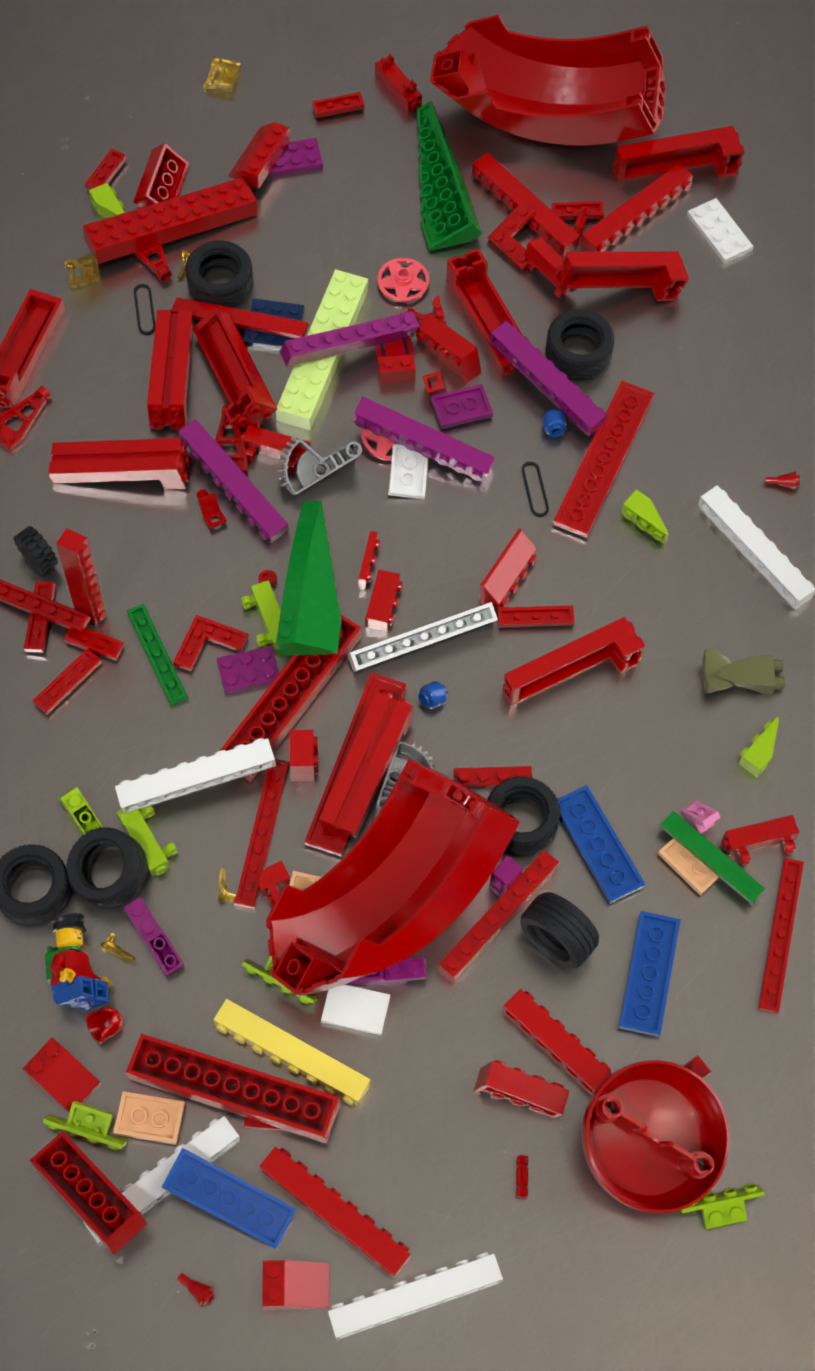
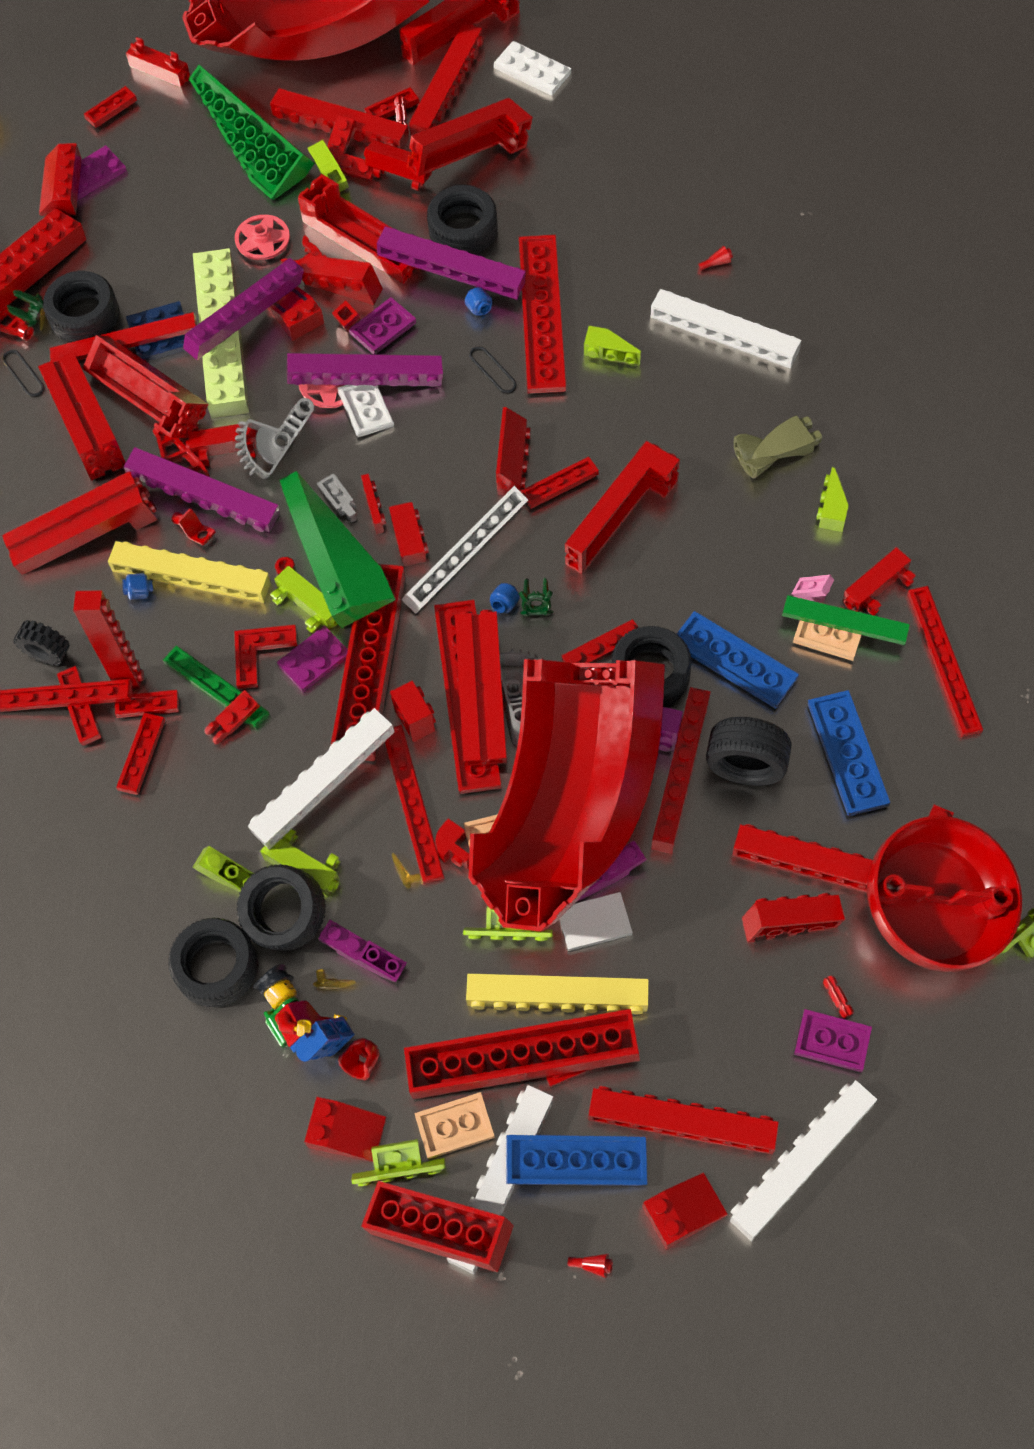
camera: 20 degrees left, 0 degrees up
none -> dark green piece [7,290,43,327]
none -> light yellow brick [108,541,271,603]
none -> blue head [122,573,153,600]
none -> red hinge [205,690,260,744]
none -> lime slope [307,140,349,192]
none -> light grey hinge [317,473,357,523]
none -> dark green piece [519,578,554,617]
none -> magenta plate [794,1009,872,1073]

